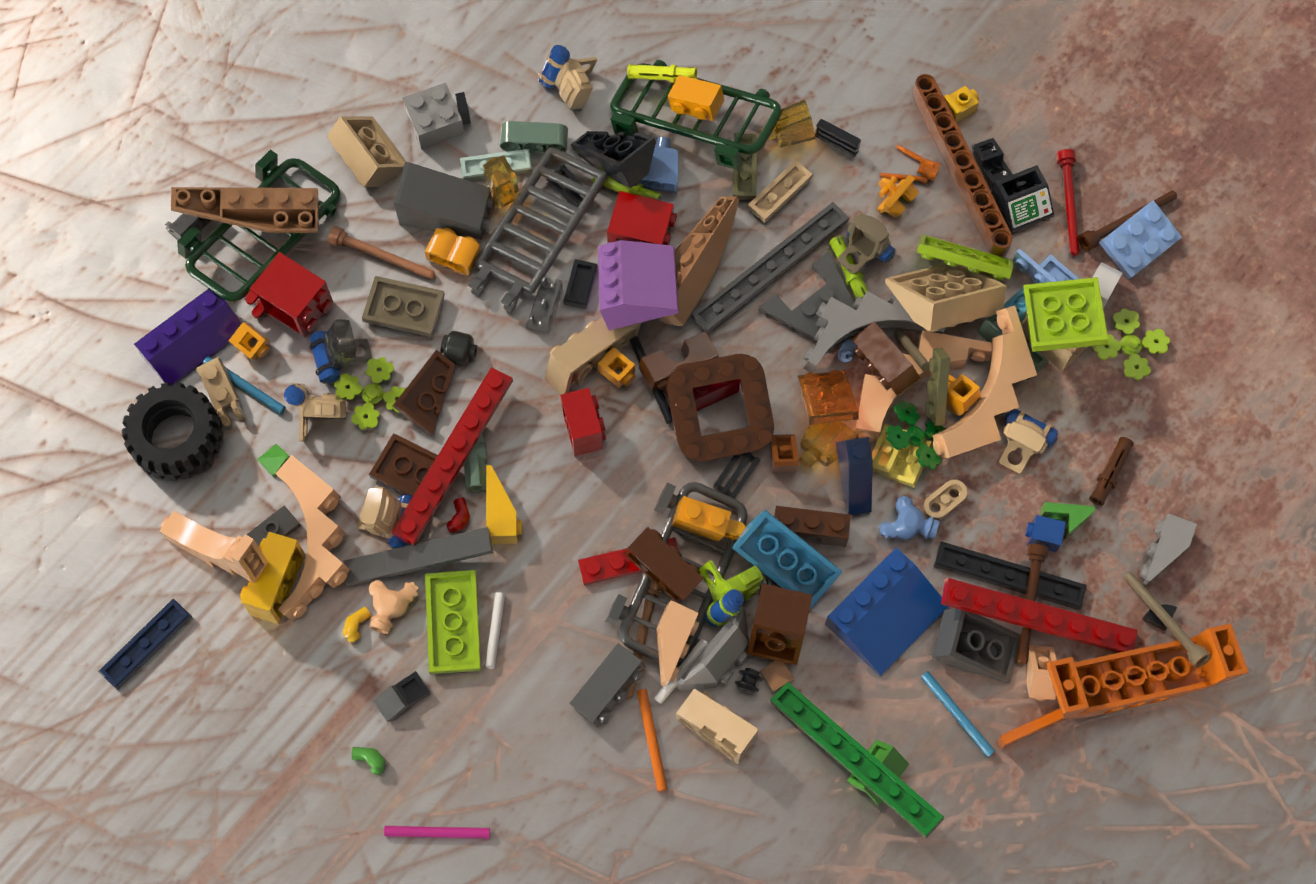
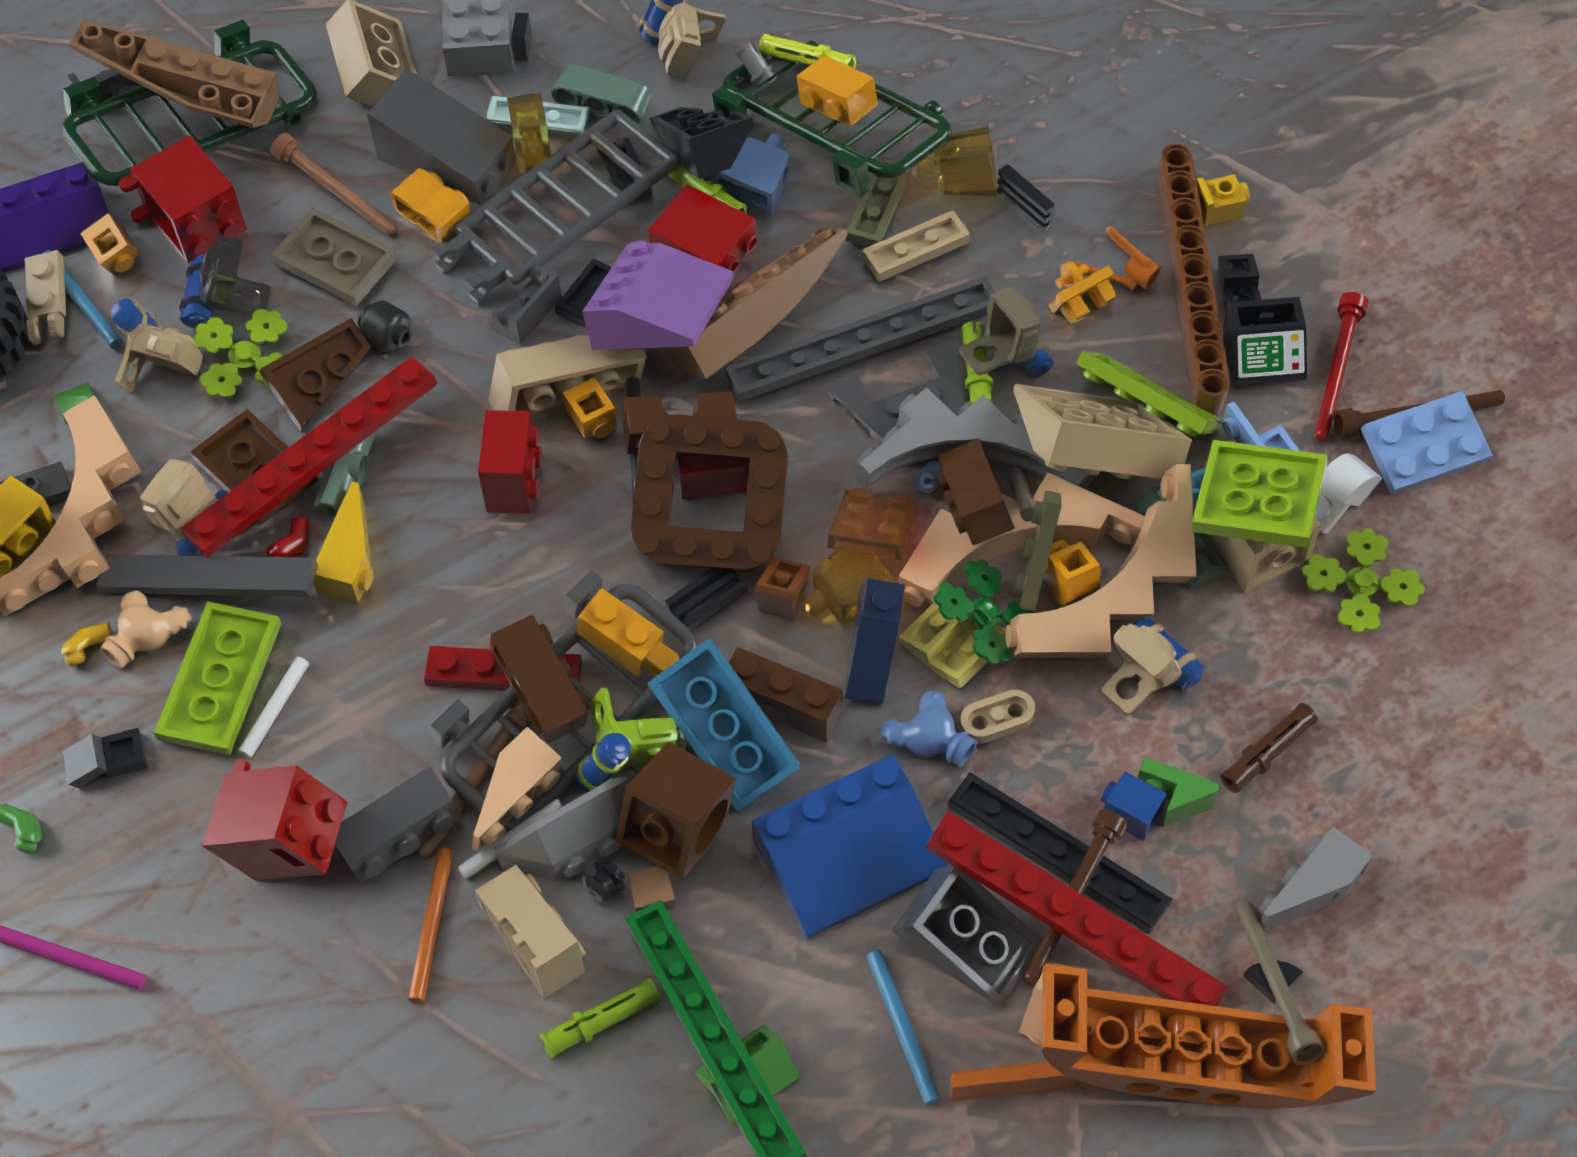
camera: 20 degrees right, 10 degrees down
none -> red container [202,759,347,880]
none -> lime pin [539,977,661,1058]
none -> light grey pin [735,41,774,85]

